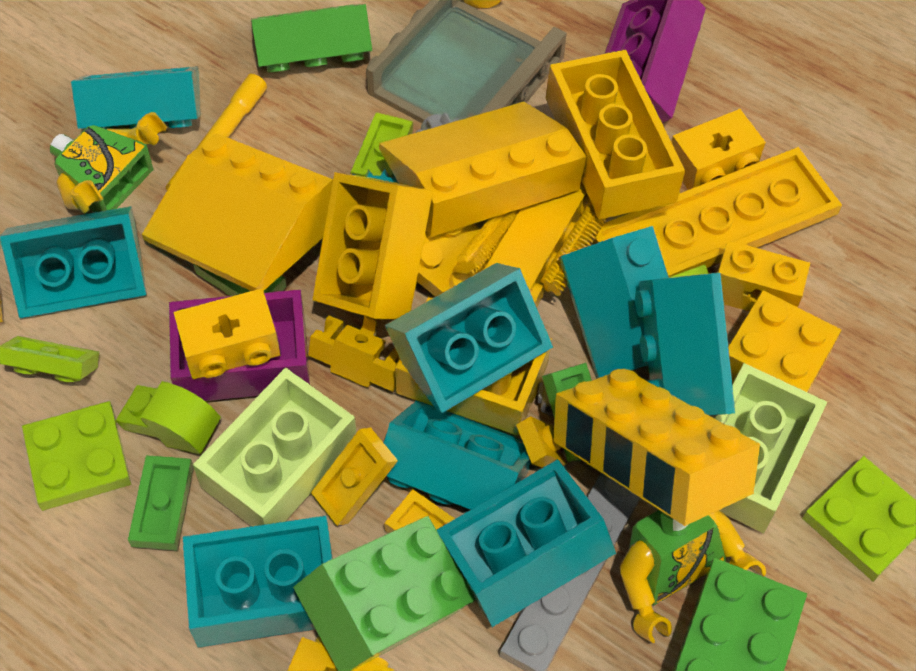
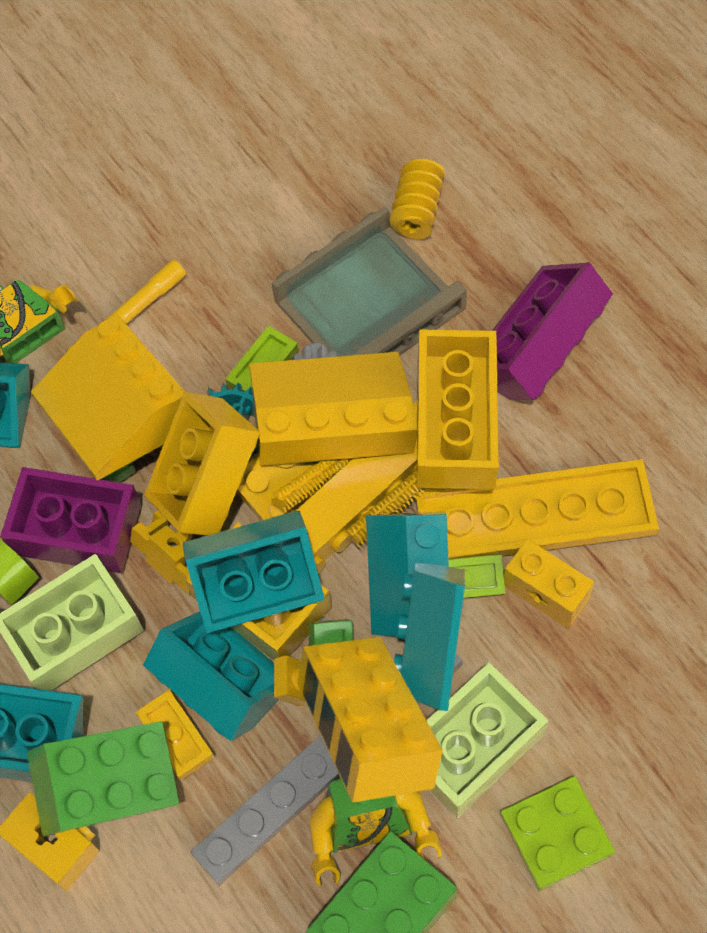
camera: 25 degrees right, 5 degrees up
teal slope [71,66,201,130] -> none
yellow brick [174,288,281,379] -> none
bright green slope [251,3,373,72] -> none
yellow plate [311,427,398,526] -> none
teal slope [437,459,616,627] -> none
yellow brick [671,109,766,190] -> none
yellow brick [728,290,842,392] -> none

